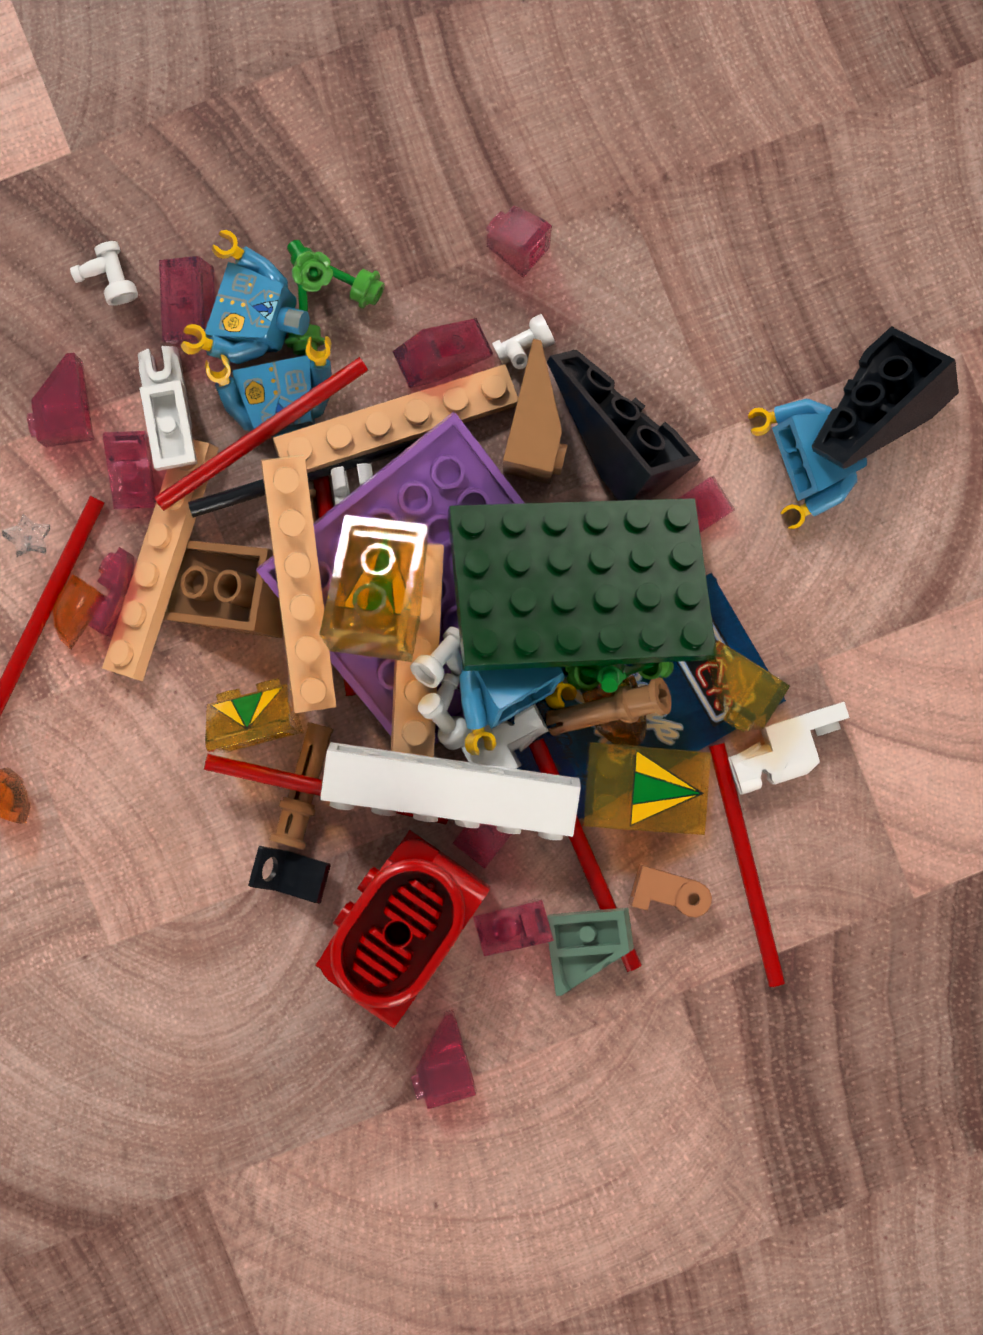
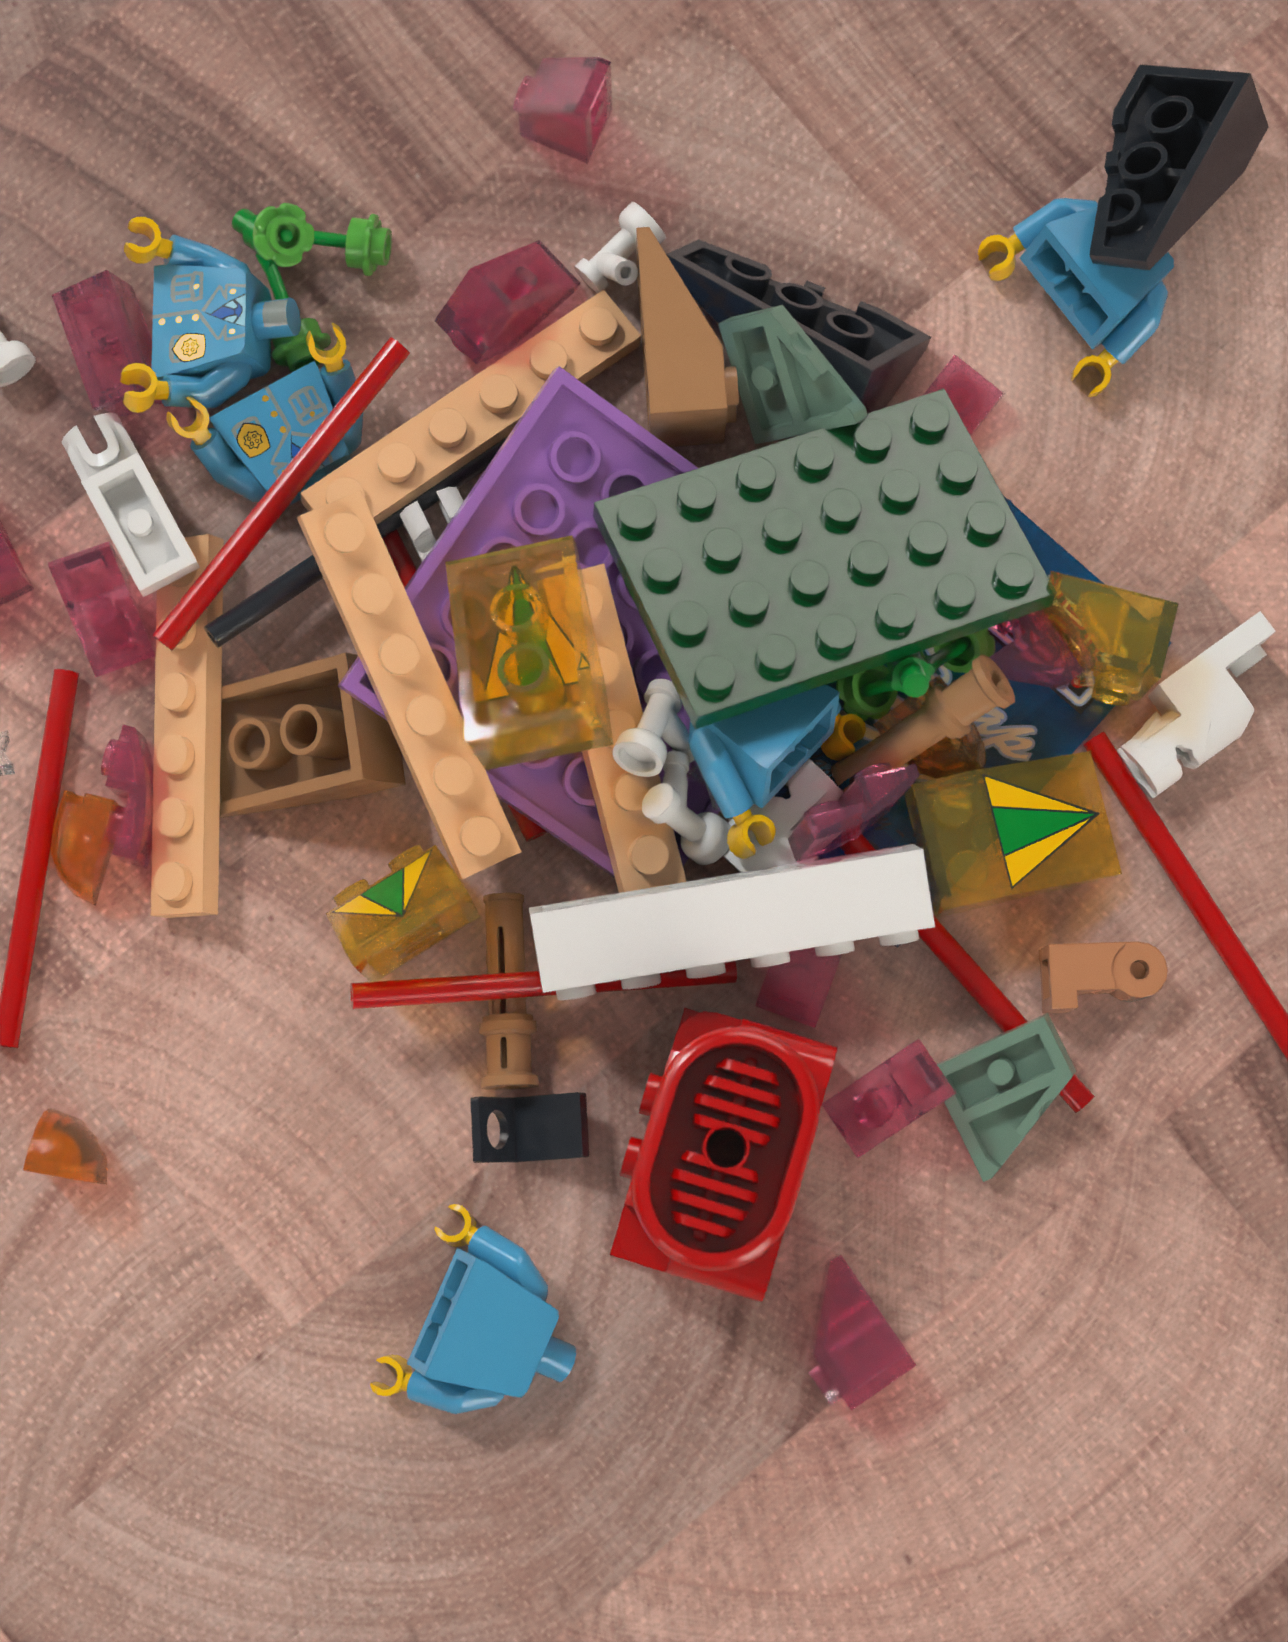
camera: 20 degrees left, 5 degrees down
none -> dark azure torso [370,1204,576,1414]
none -> sand green wing [718,305,868,444]
none -> clear pink slope [788,763,920,862]
none -> clear pink slope [989,609,1084,690]

